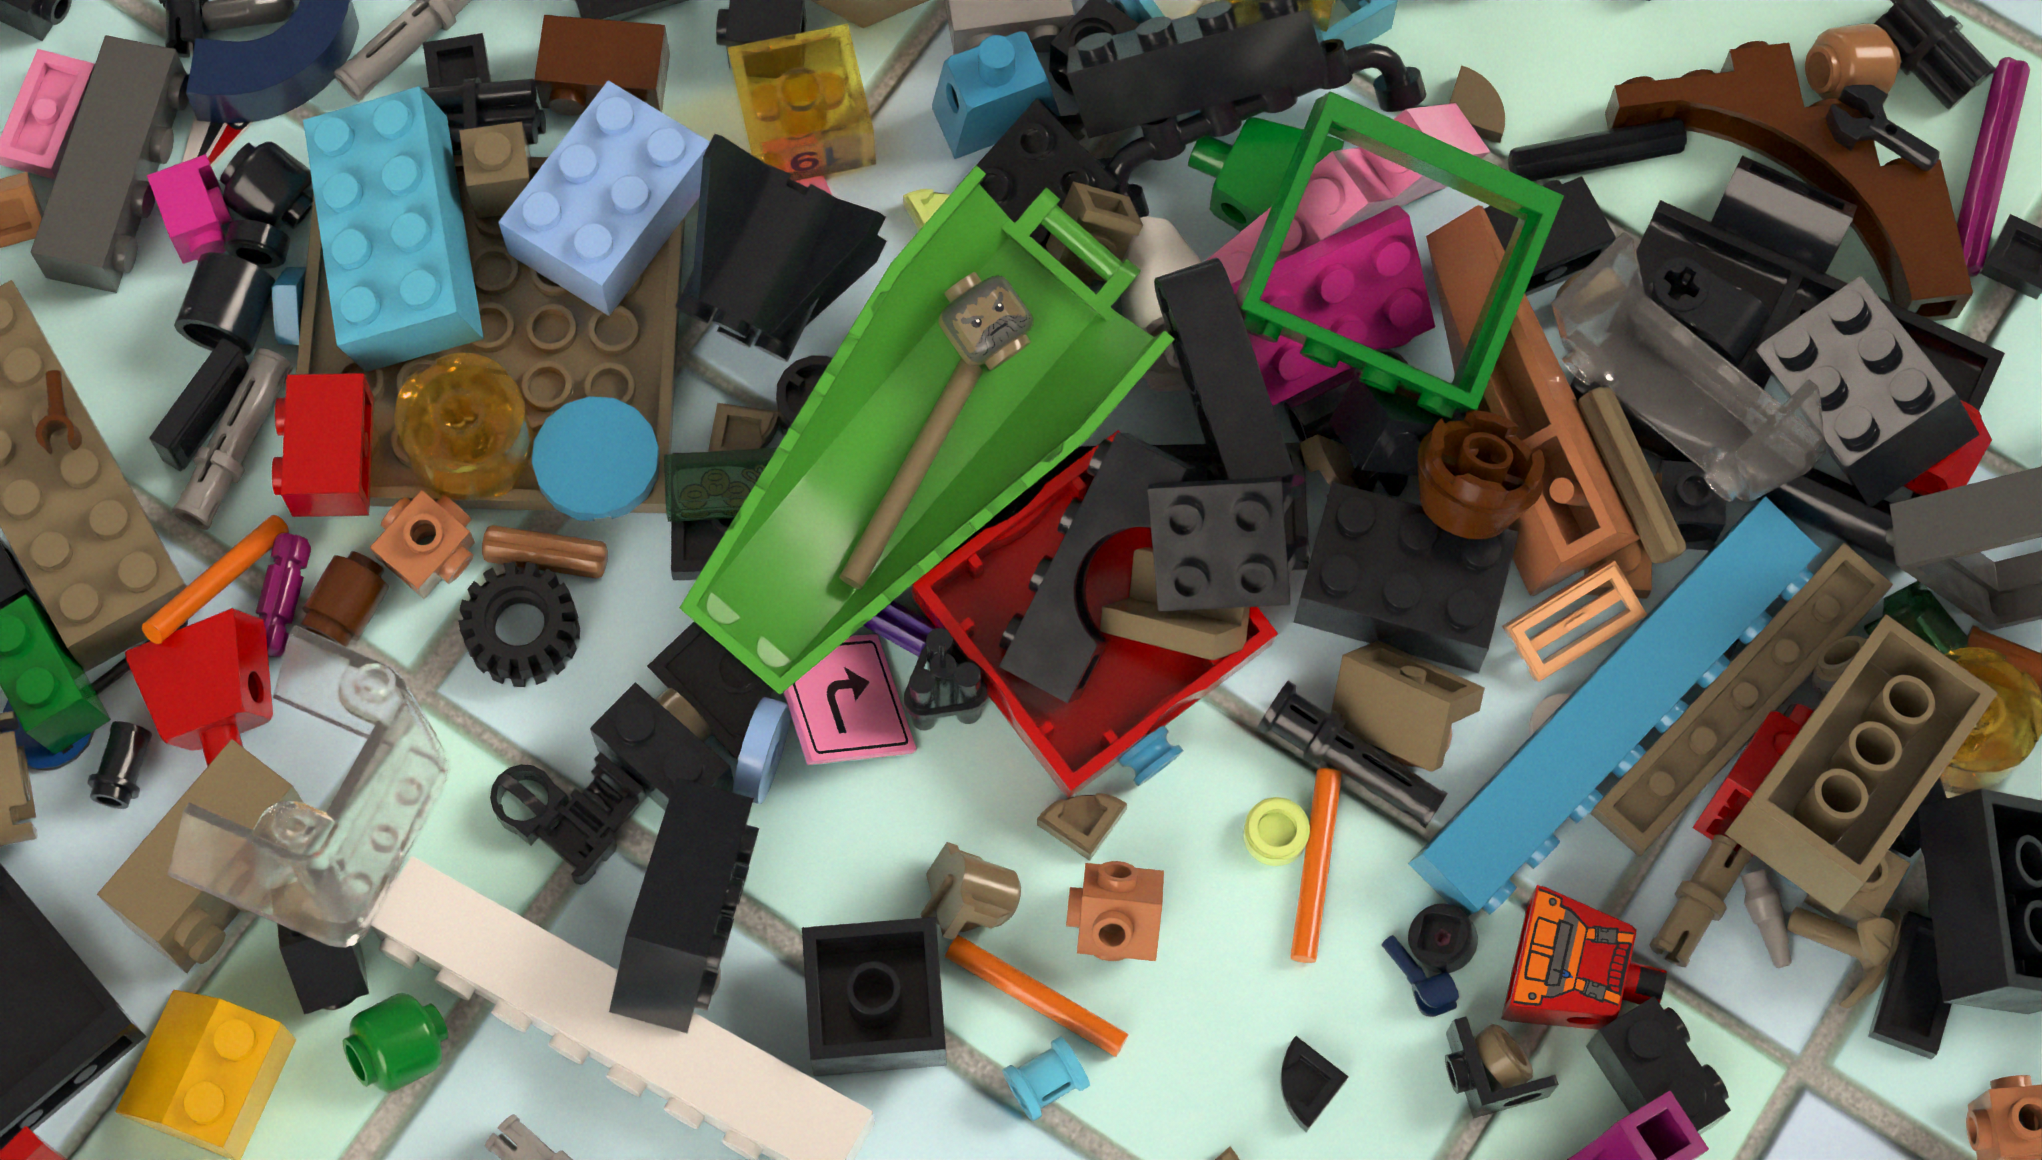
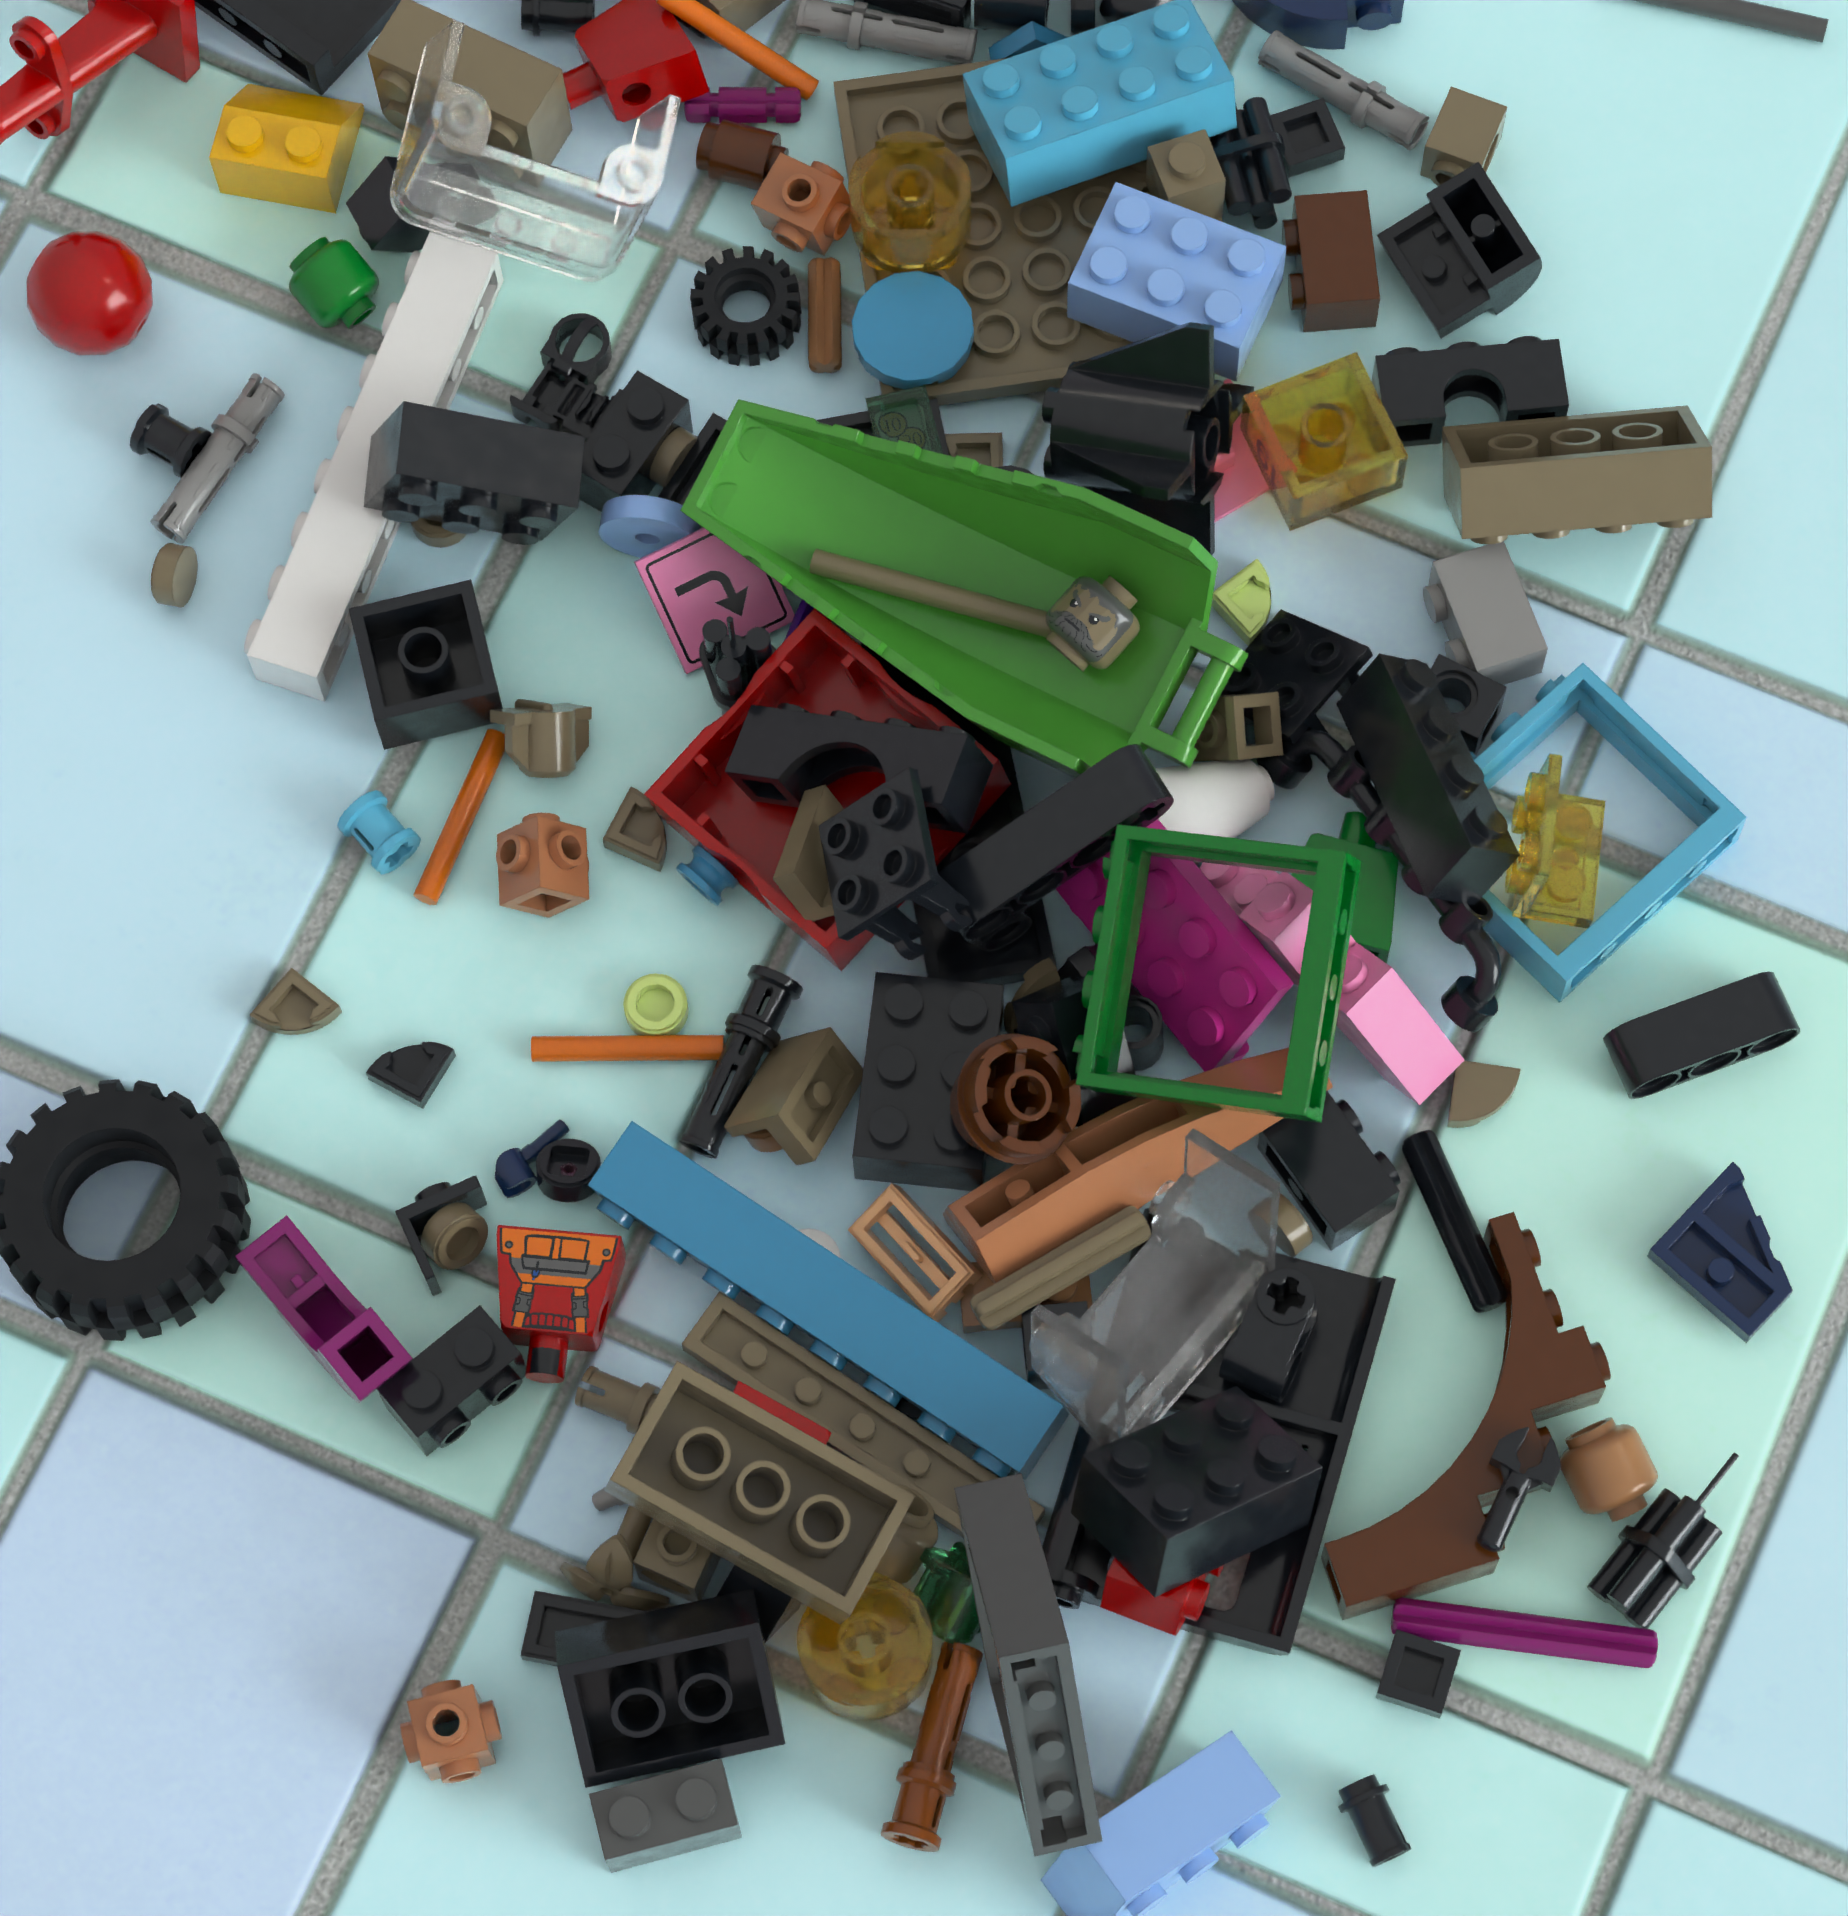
camera: 85 degrees right, 0 degrees up
red brick [272,373,374,517] -> none
dark azure torso [932,31,1061,159] -> none
black brick [1711,155,1857,274] -> none

